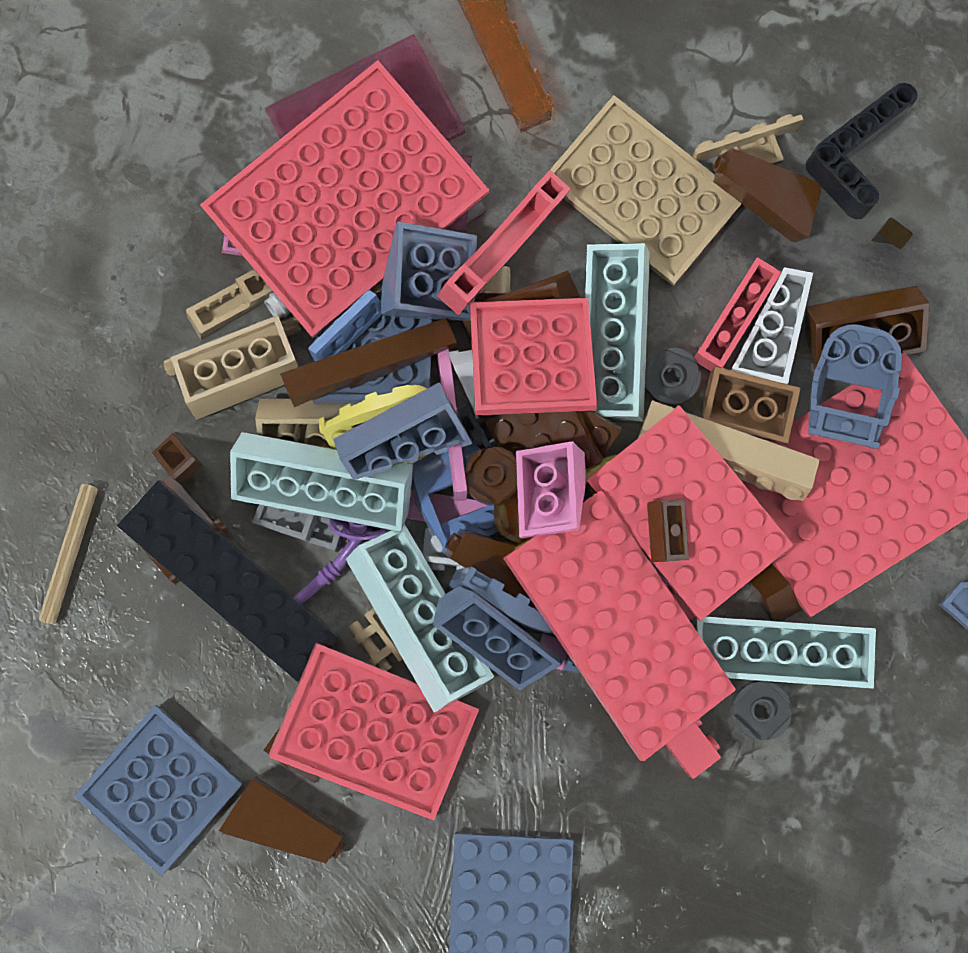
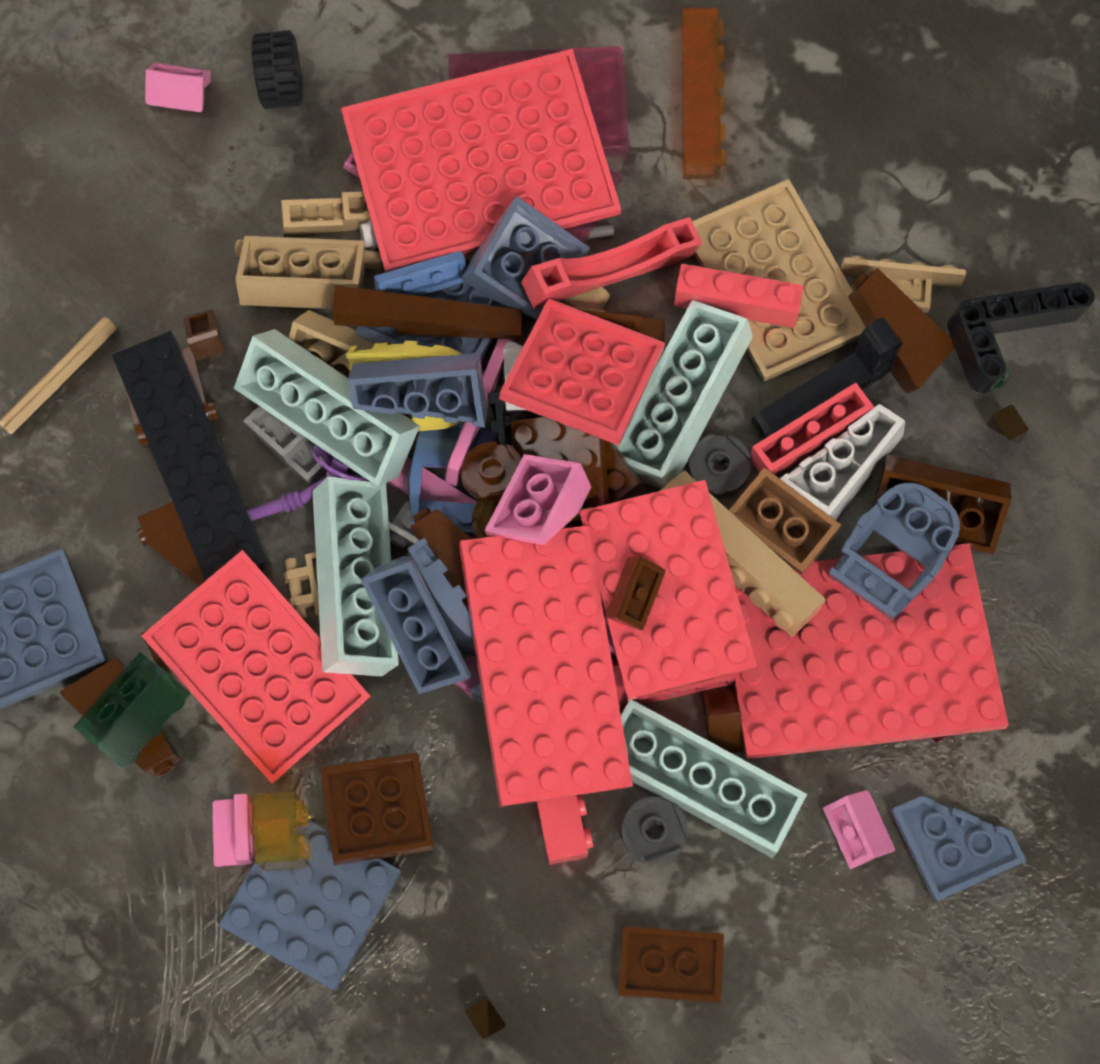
camera: 30 degrees right, 10 degrees down
none -> clear green slope [74,652,191,770]
none -> reddish brown slope [137,502,205,588]
none -> bright pink panel [145,63,211,112]
none -> bright pink panel [212,794,254,867]
none -> black tyre [251,30,303,109]
none -> clear yellow brick [253,791,311,872]
none -> reddish brown plate [320,752,433,866]
none -> dark brown slope [466,996,506,1041]
none -> reddish brown plate [618,926,724,1004]
none -> coral brick [674,263,804,328]
none -> black beam [751,317,903,439]
none -> bright pink panel [823,790,895,869]

